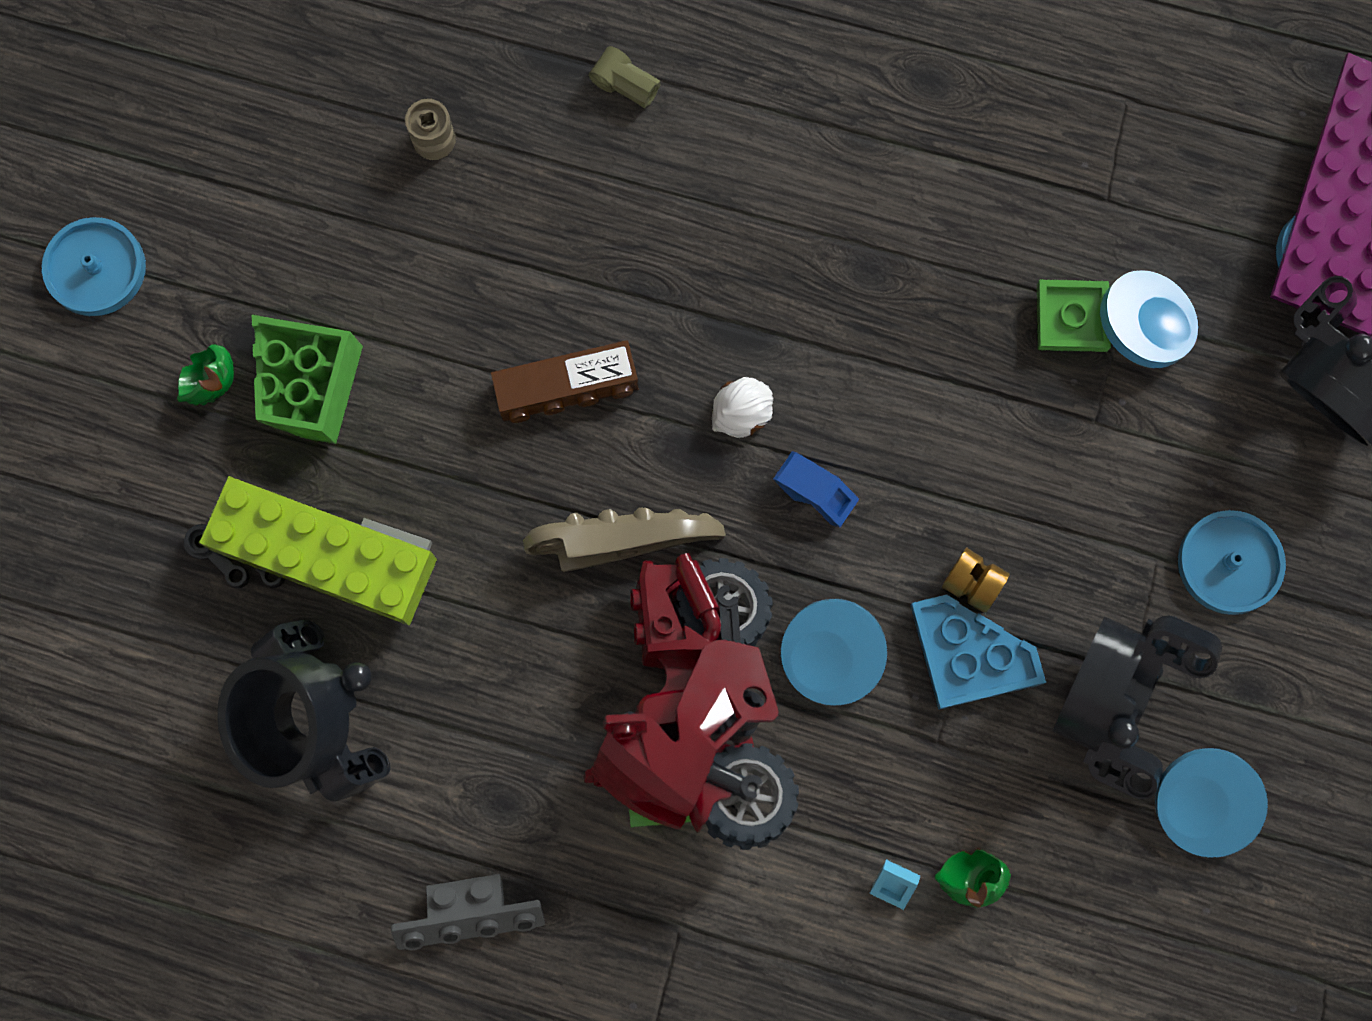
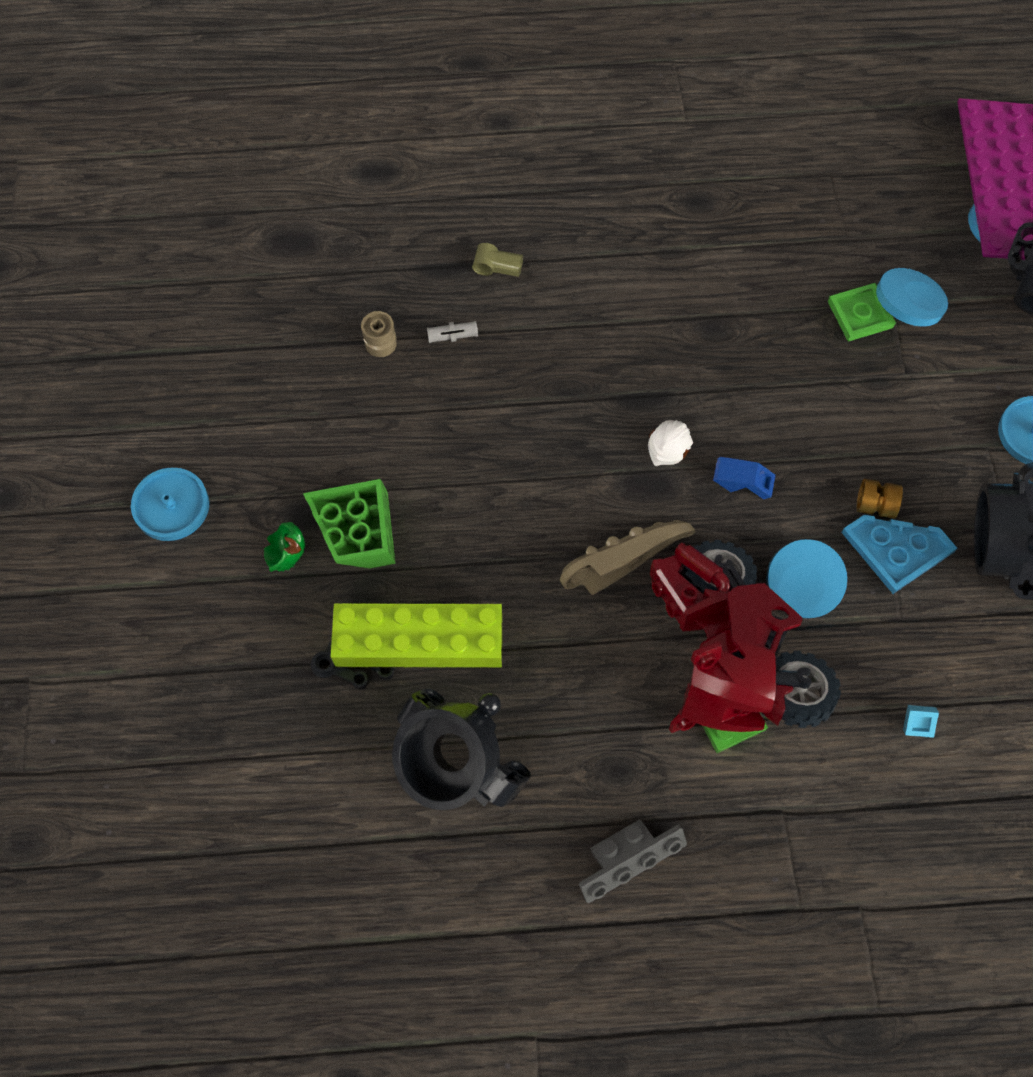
camera: 20 degrees left, 10 degrees down
reddish brown brick [491,340,639,423] -> none
green hair [935,848,1011,908] -> none
none -> light grey pin [427,321,478,343]

